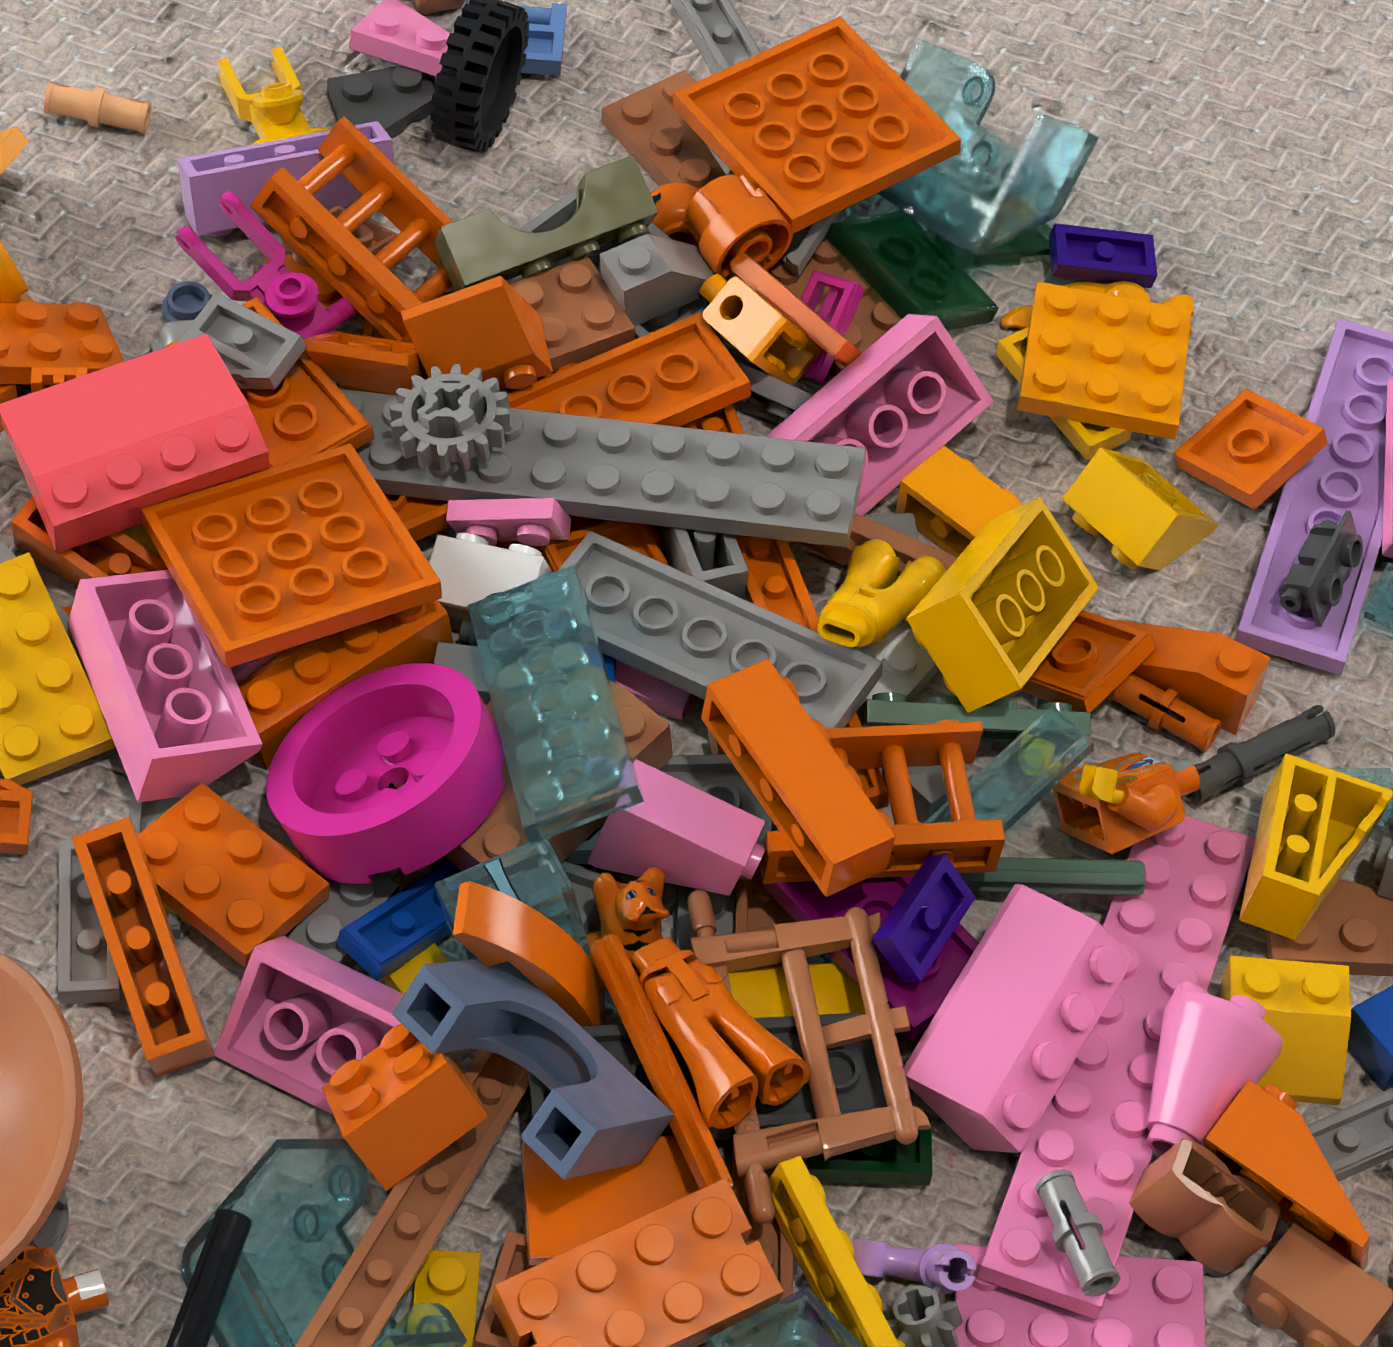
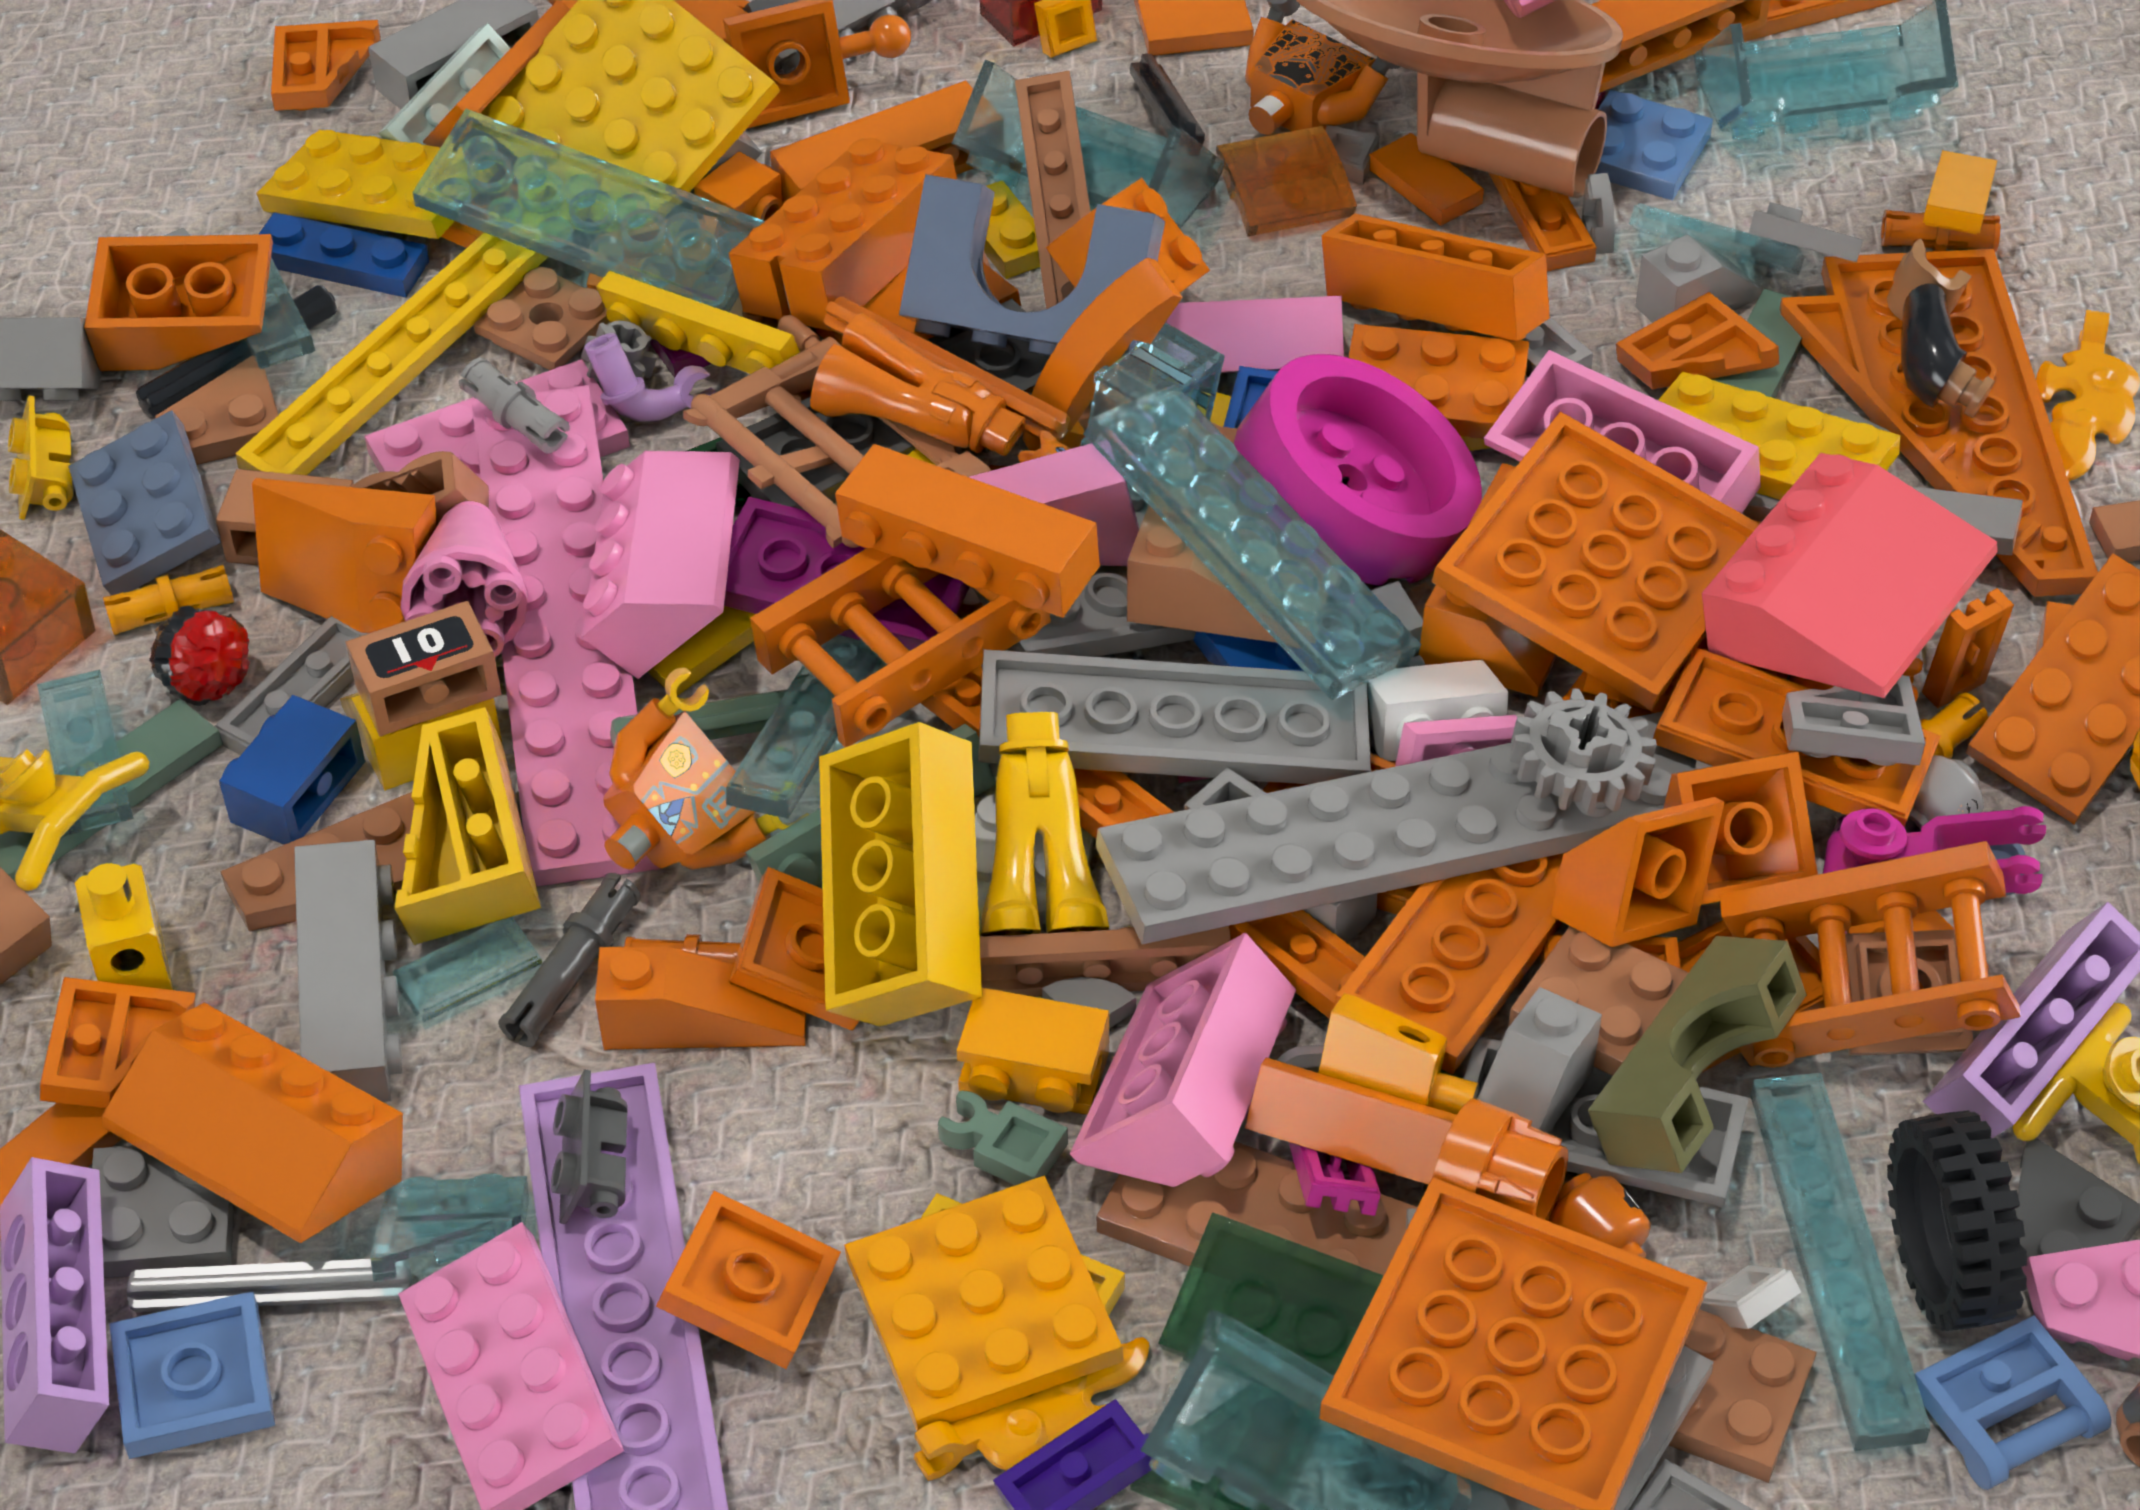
camera: 155 degrees right, 5 degrees down
dark purple plate [872,854,976,983] -> none
yellow slope [1062,447,1219,571] -> none
none -> nougat brick [345,601,502,737]
none -> sand green plate [938,1091,1068,1185]
none -> clear orange slope [1216,126,1357,237]
none -> white tile [1700,1265,1801,1329]
none -> clear light blue plate [1750,1072,1931,1451]

